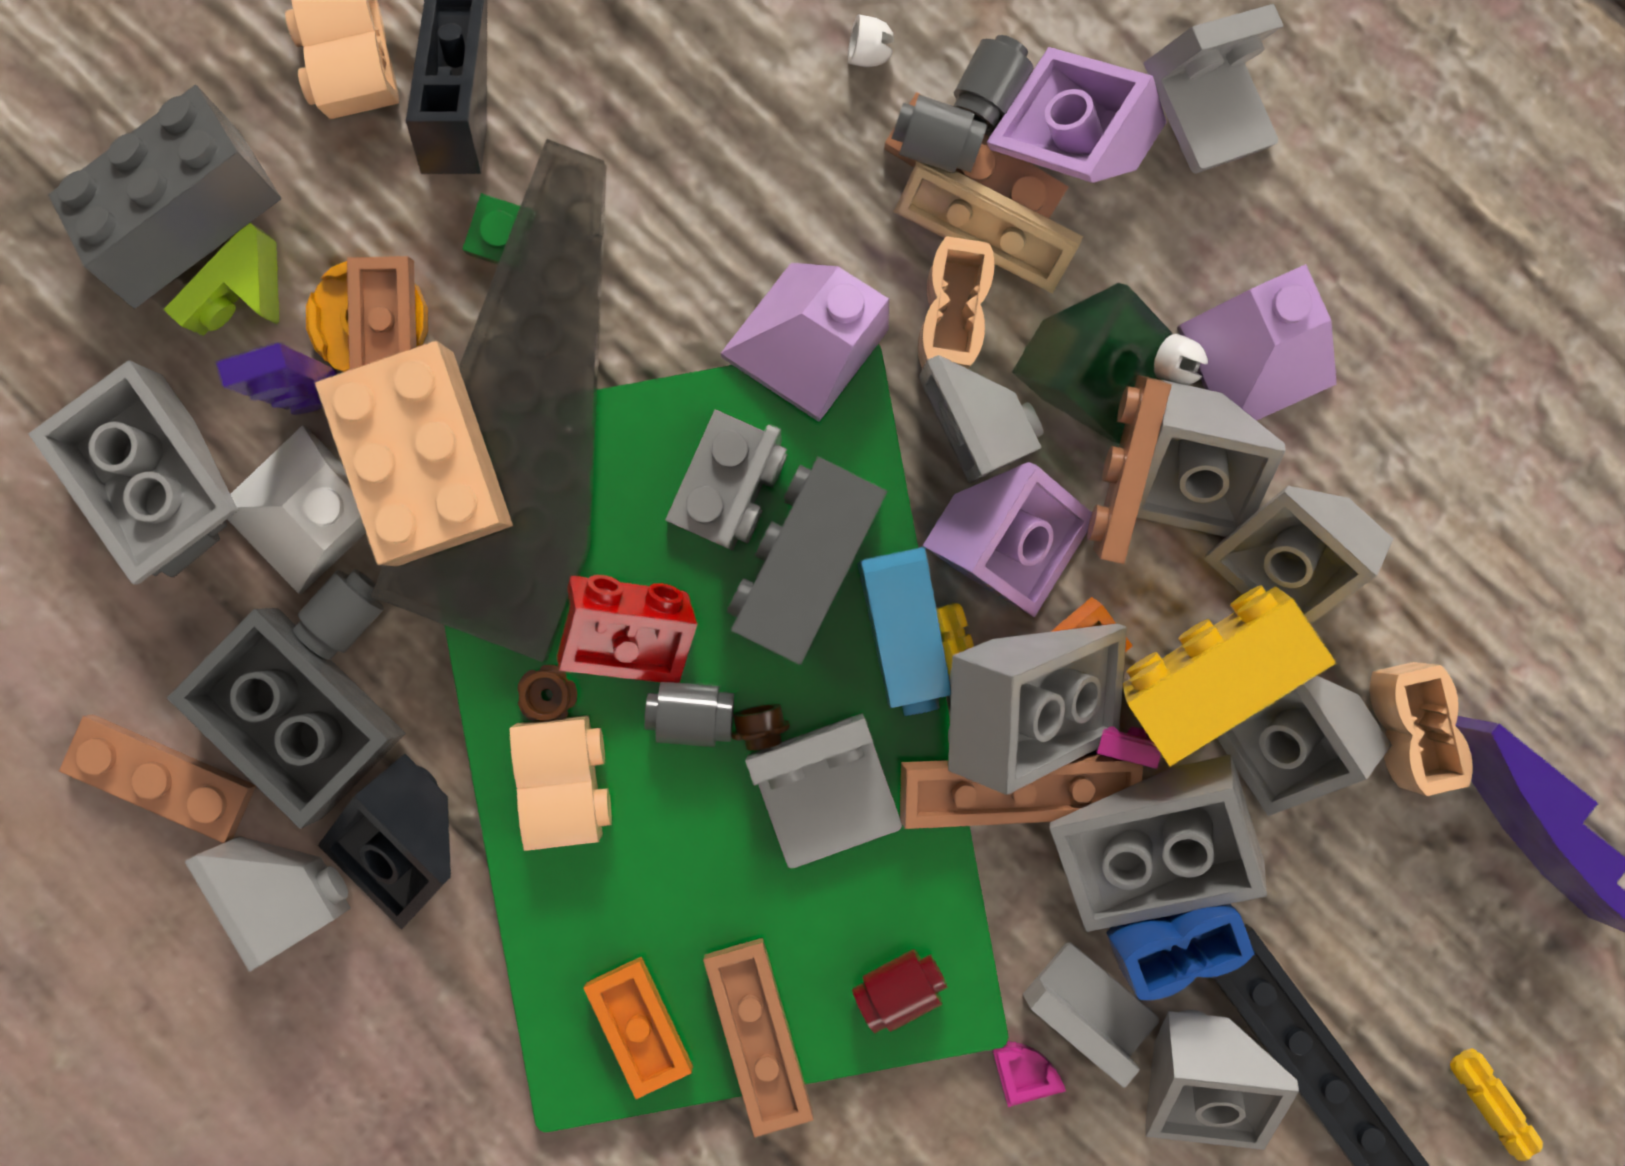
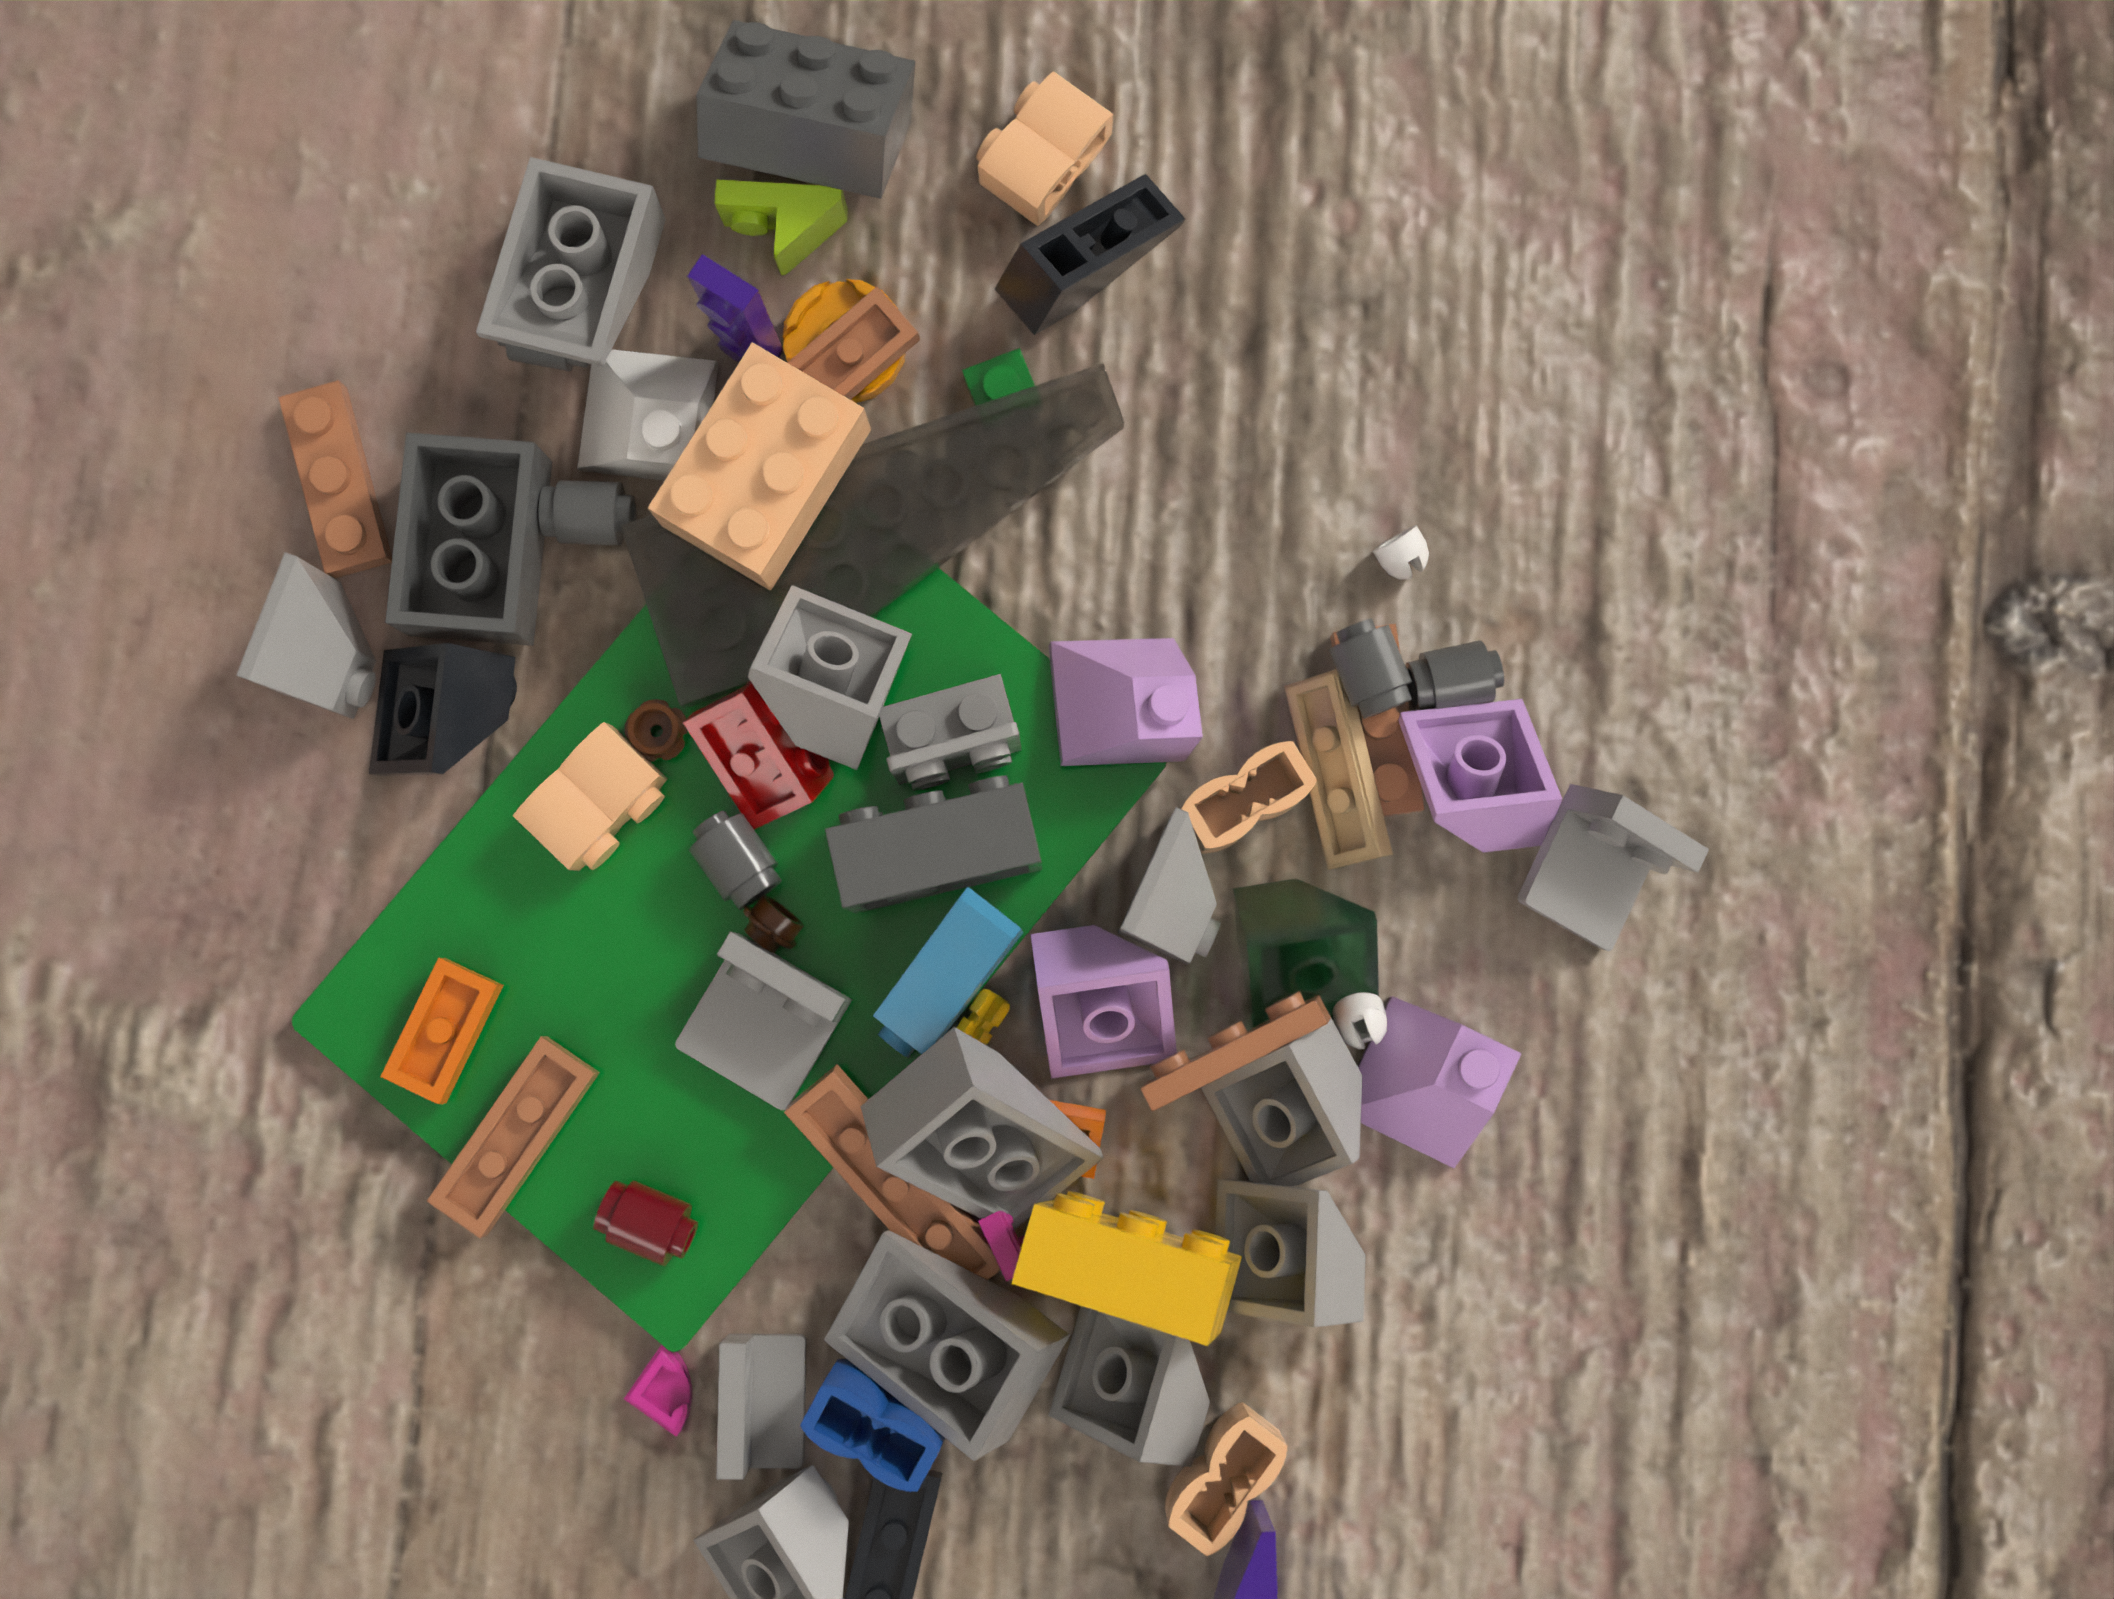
camera: 50 degrees right, 5 degrees down
none -> light grey slope [748,585,912,770]

